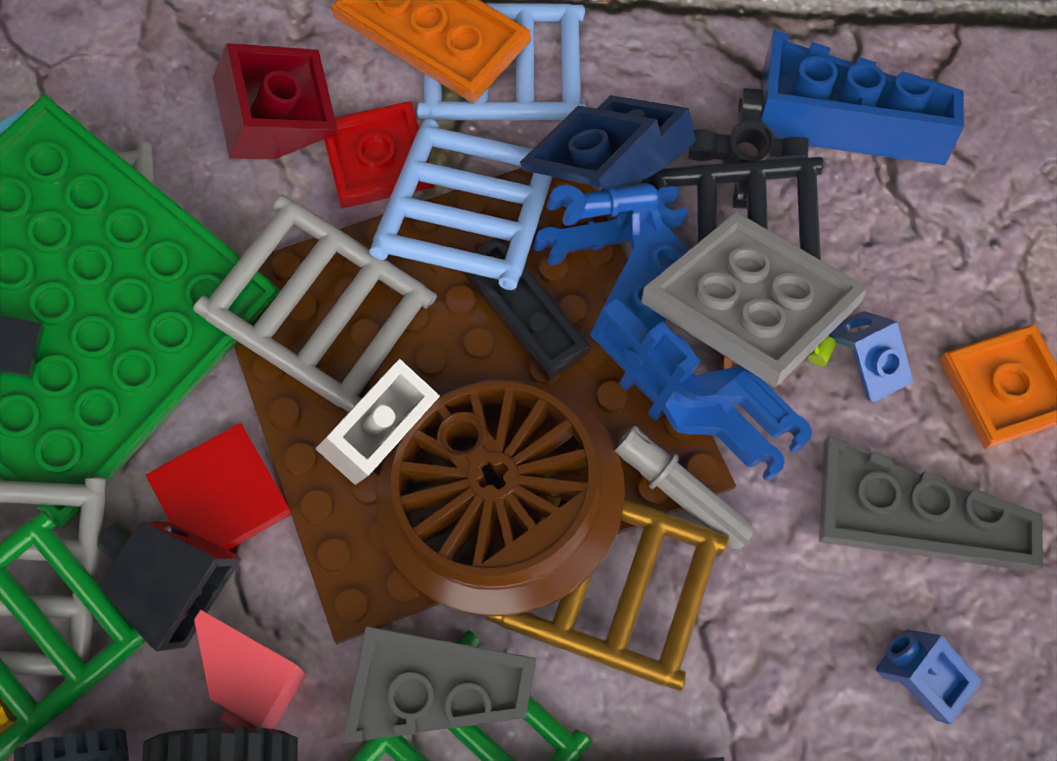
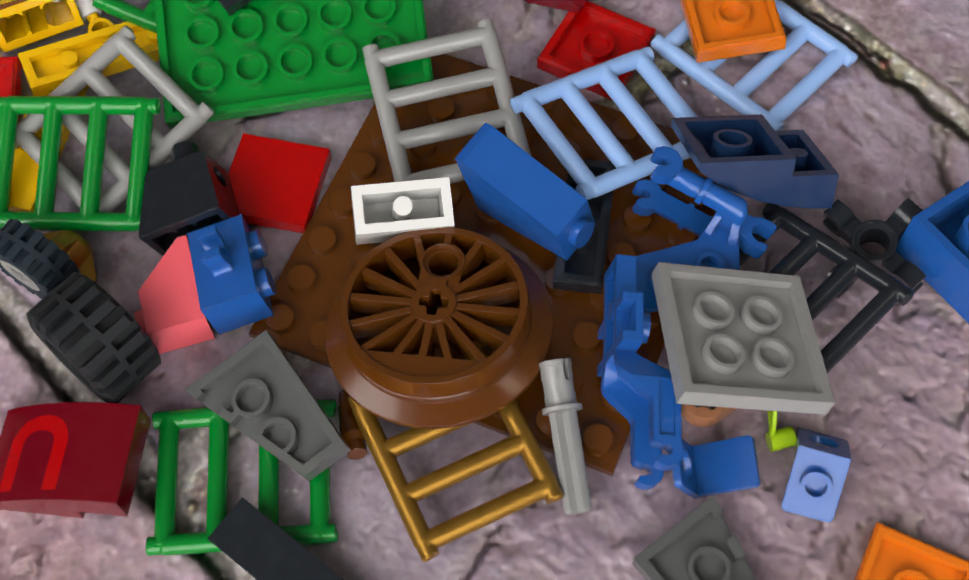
camera: 50 degrees right, 5 degrees down
none -> pearl gold piece [42,229,97,283]
none -> blue brick [187,214,276,335]
none -> reddish brown piece [338,390,367,460]
none -> blue slope [455,122,596,261]
none -> blue bracket [672,435,761,499]

